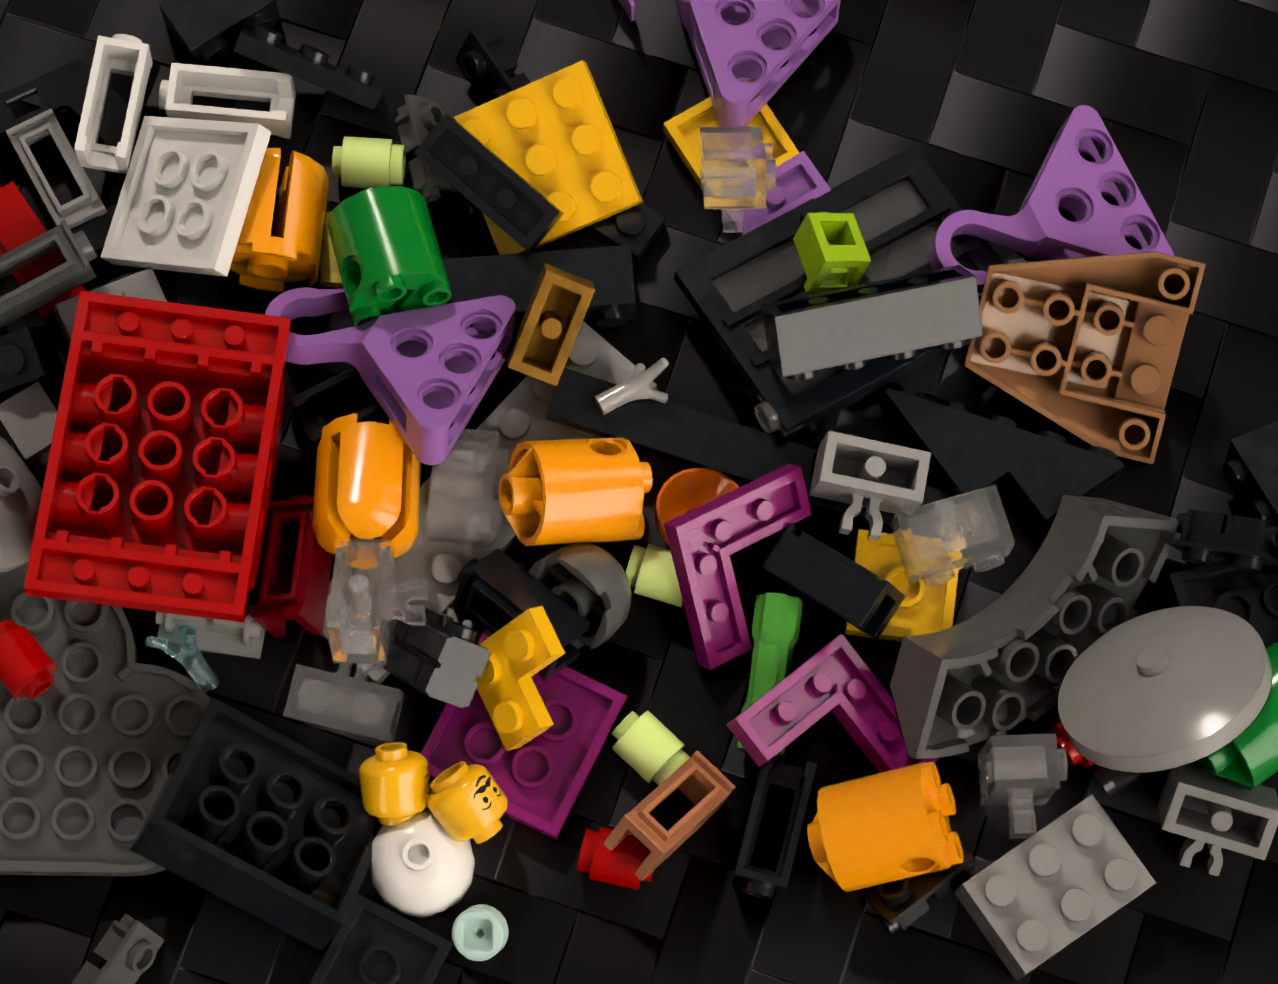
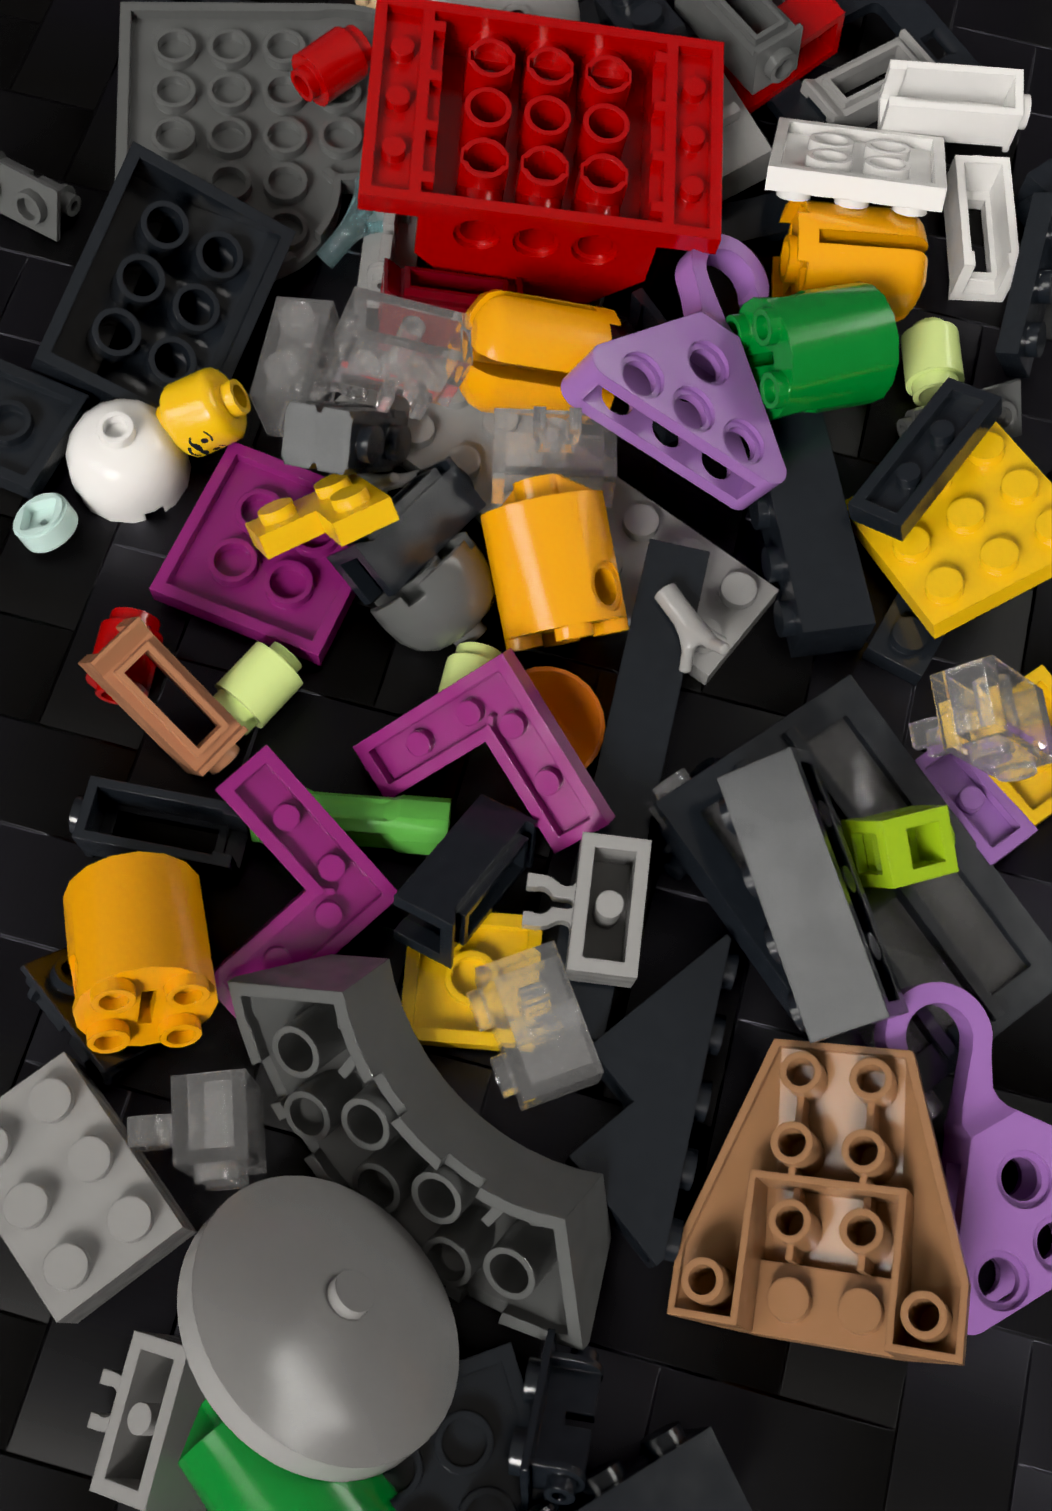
camera: 85 degrees right, 5 degrees down
yellow head [428,761,508,844] -> none
pearl gold brick [507,263,595,386] -> none

